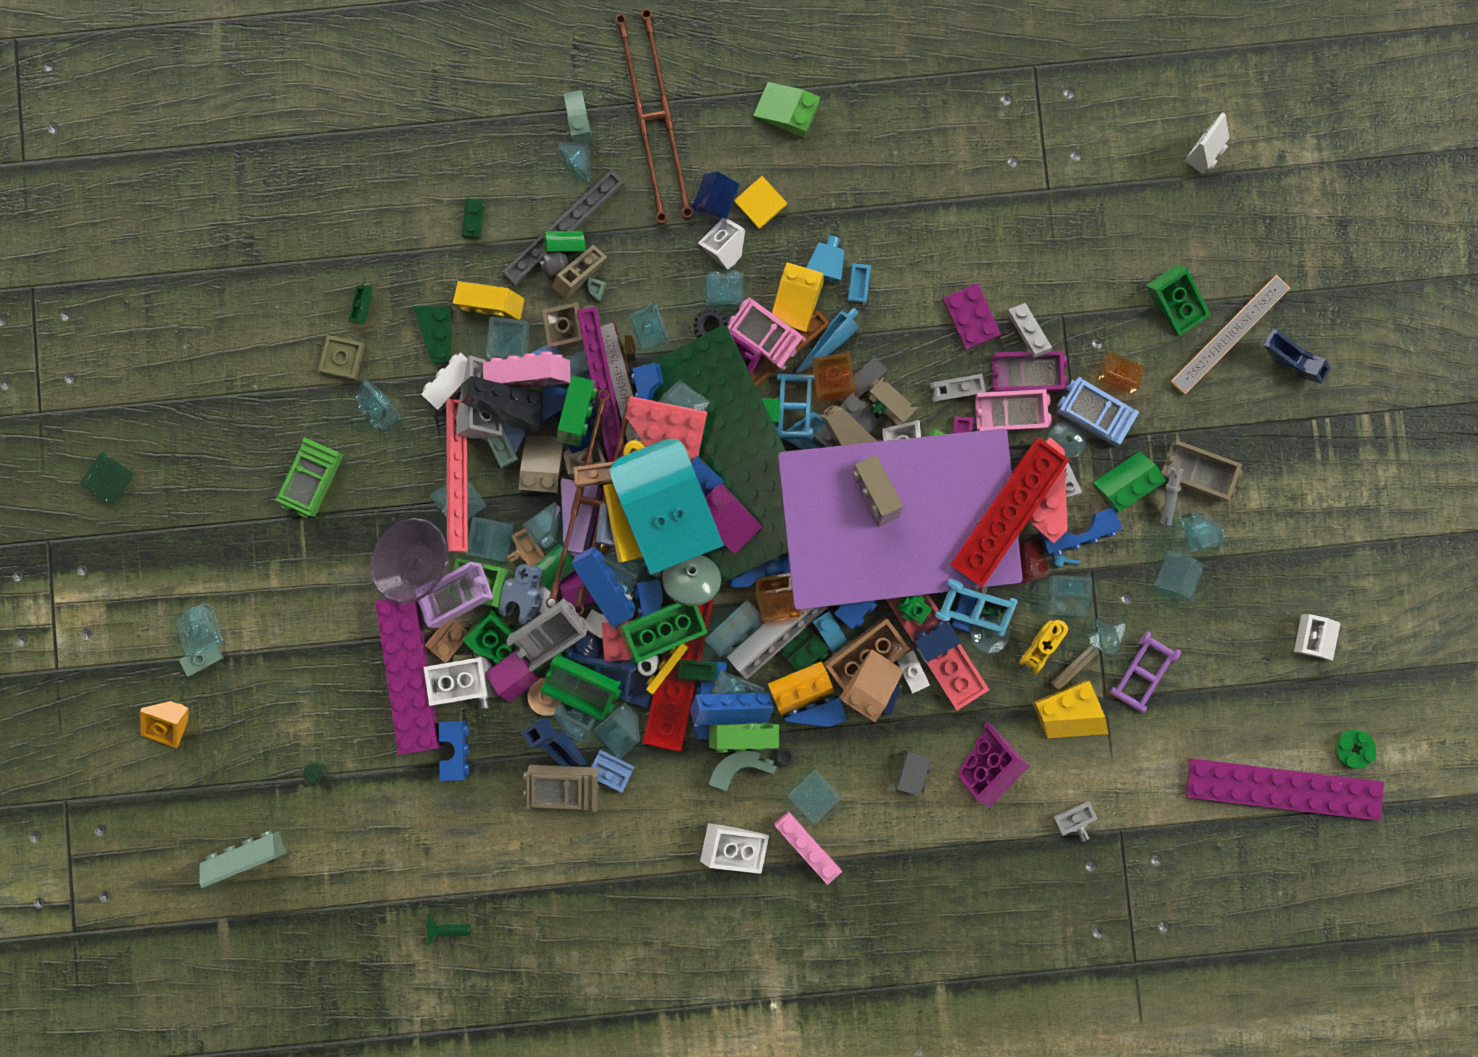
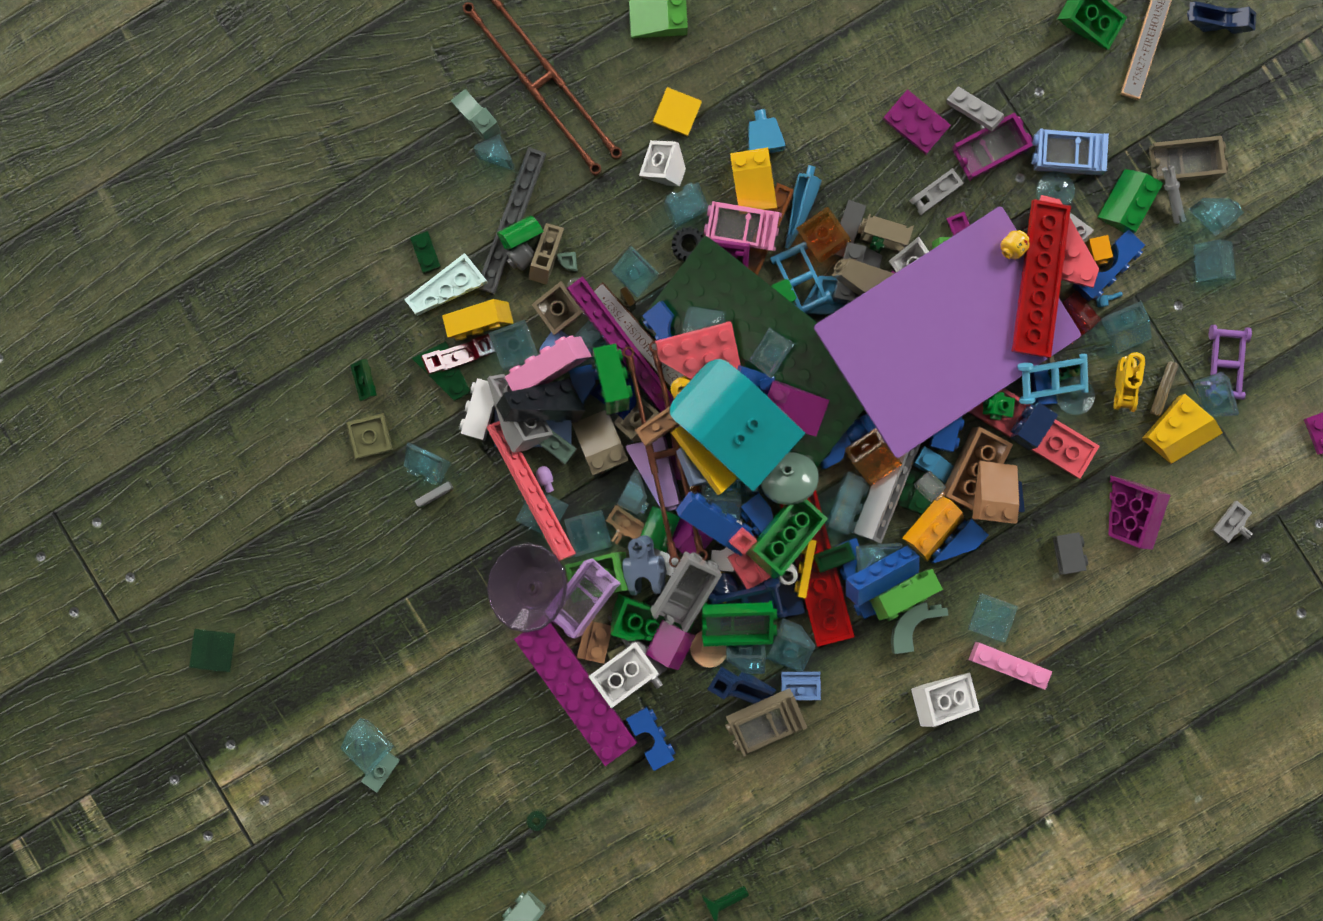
camera: 30 degrees left, 0 degrees up
light orange slope [140,701,188,749] -> none
bright green door [275,437,344,518] -> none
clear blue slope [692,172,740,220] -> none
pearl dark grey tile [776,747,795,767] -> none
dark azure tile [848,263,871,303] -> none
dark tan wedge [853,455,904,527] -> none
white plate [896,650,930,694] -> none
clear door [975,389,1051,431] -> none
clear light blue brick [1088,619,1126,653] -> none
clear orange slope [1097,351,1144,393] -> none
none -> light aqua wing [405,253,488,316]
none -> light grey tile [415,482,453,508]
none -> slope [421,334,496,374]
none -> lavender cylinder [536,466,554,493]
none -> coral tile [729,527,757,555]
none -> clear light blue slope [749,328,795,378]
none -> clear brick [914,471,946,502]
none -> yellow head [1000,230,1030,259]
none -> light orange brick [1085,235,1113,266]
none -> clear light blue slope [1193,372,1239,417]

